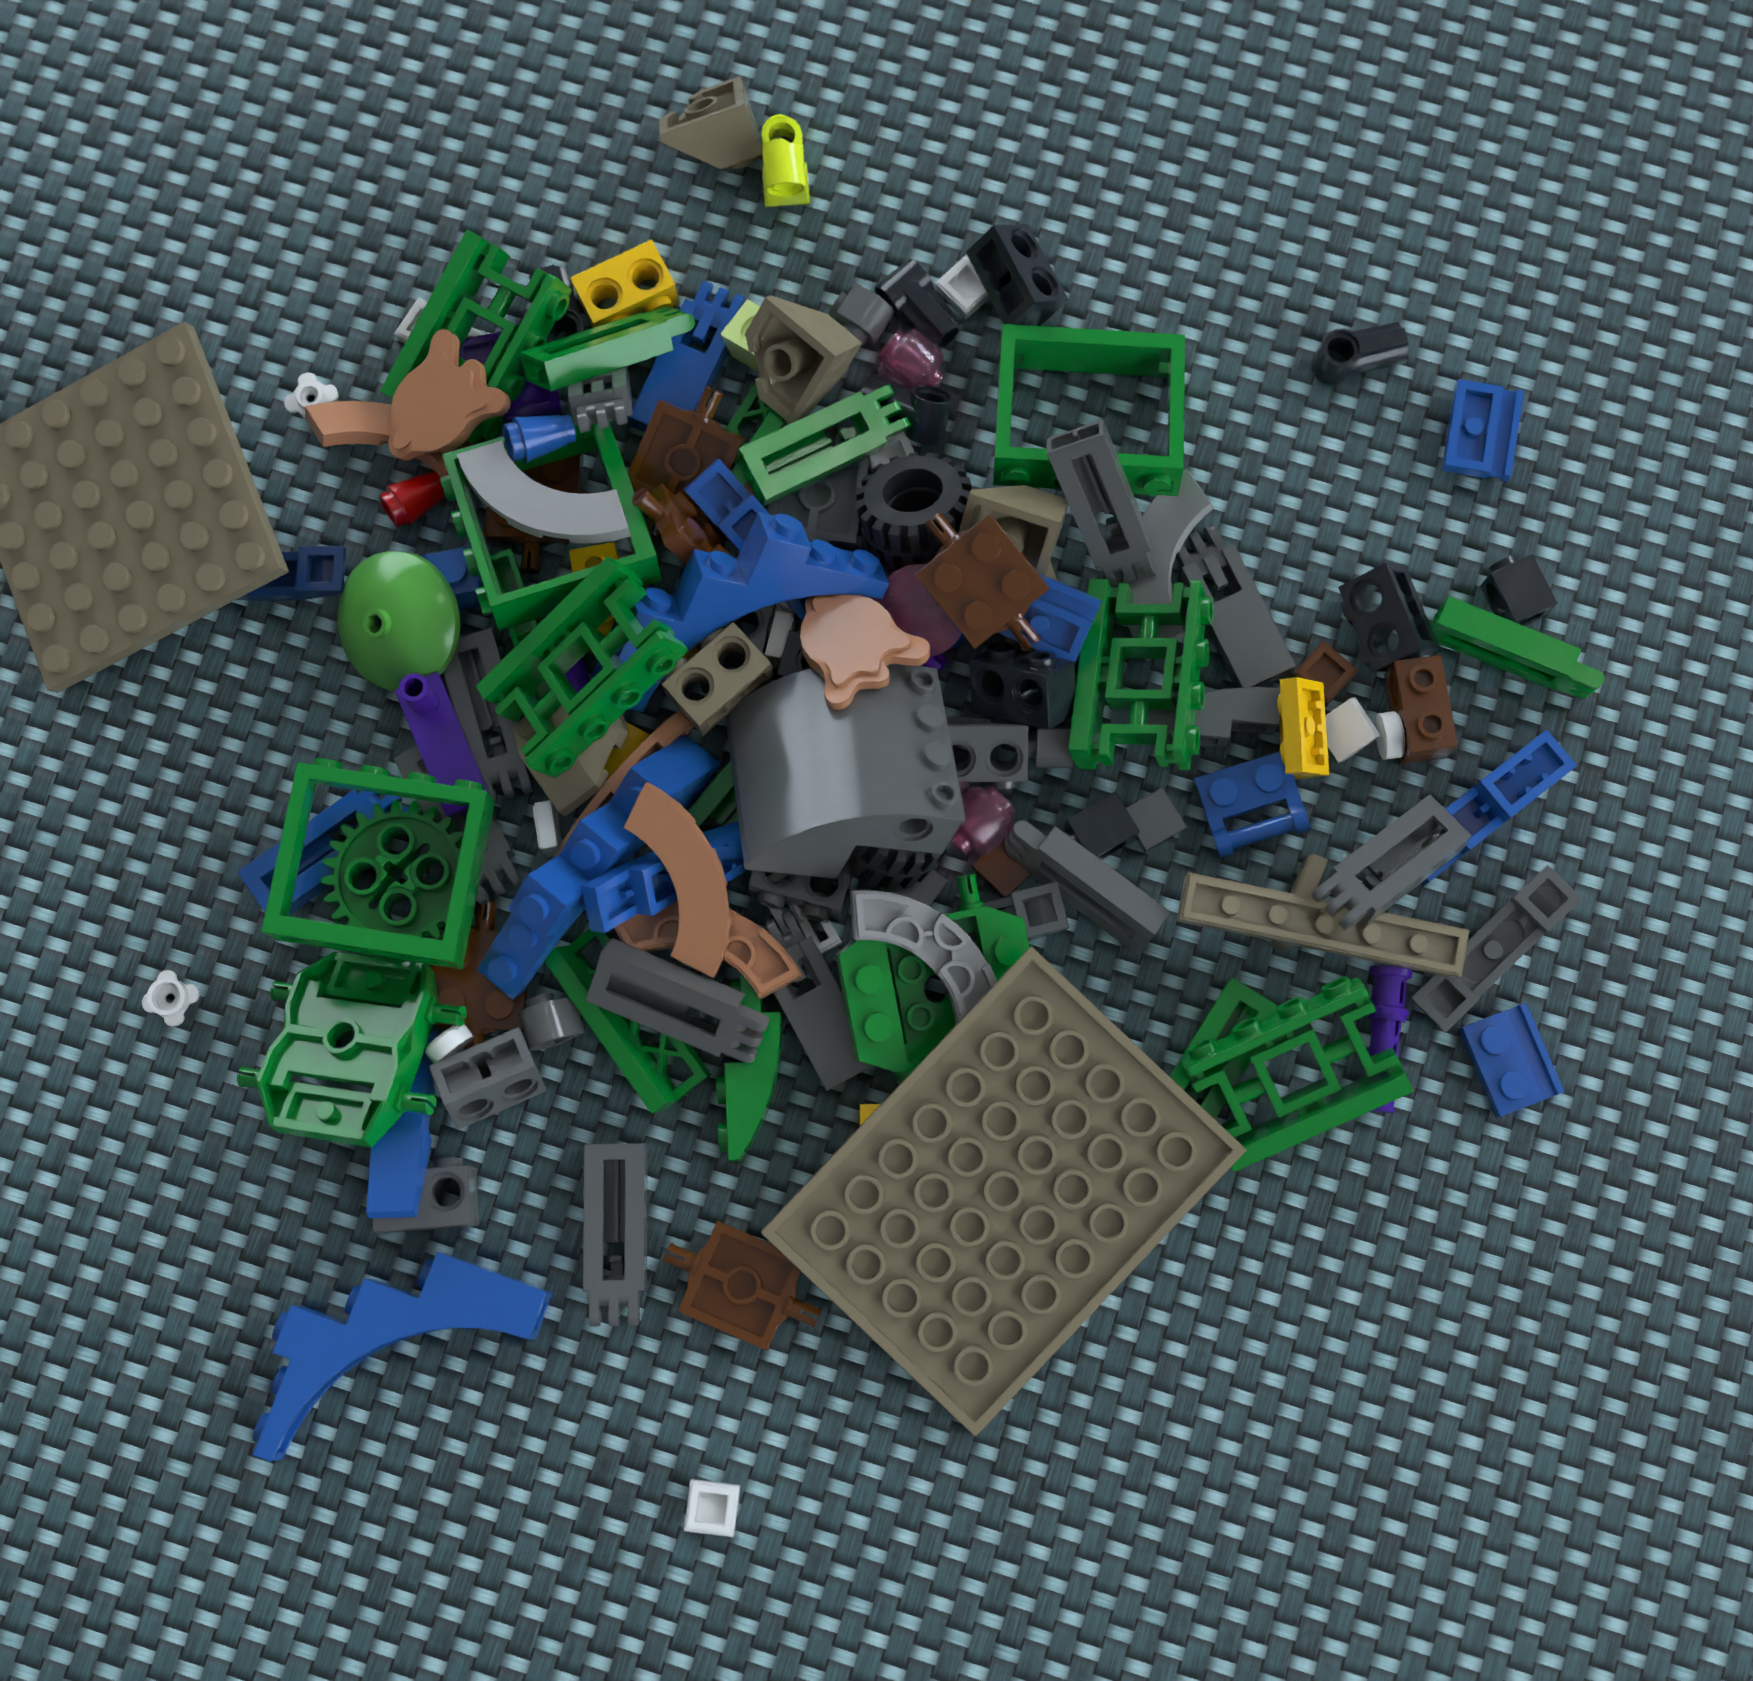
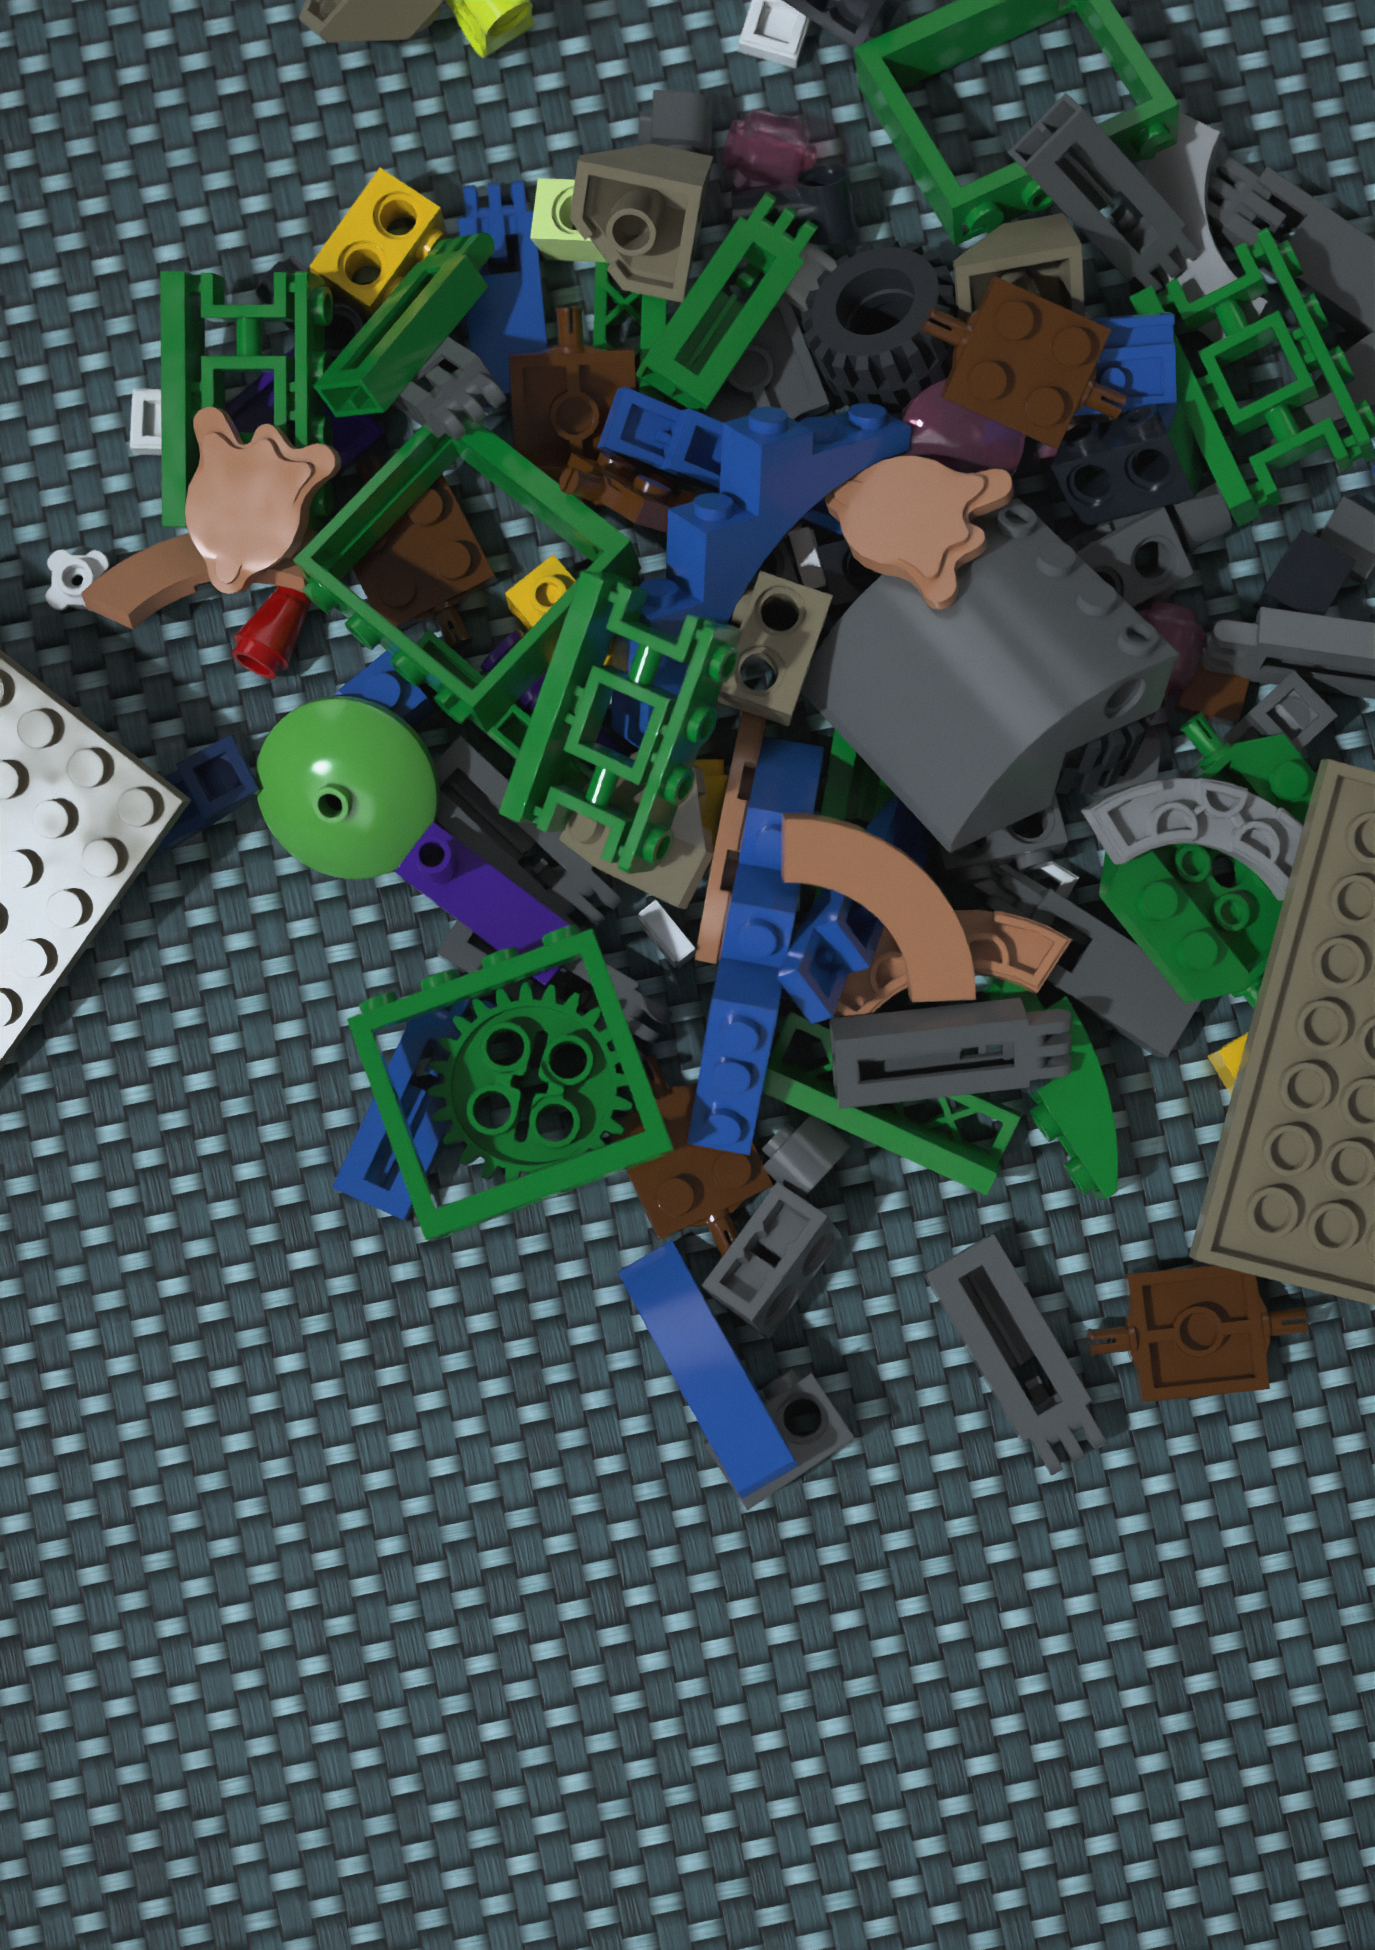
camera: 30 degrees left, 5 degrees up
white plate [142,970,199,1027] -> none
green piece [237,951,467,1148] -> none
blue arch [253,1252,553,1462] -> none
white tile [425,1024,474,1064] -> none
light grey tile [457,441,631,544] -> none
blue cone [502,414,576,463] -> none
white tile [684,1479,740,1537] -> none
black piece [874,258,963,352] -> none

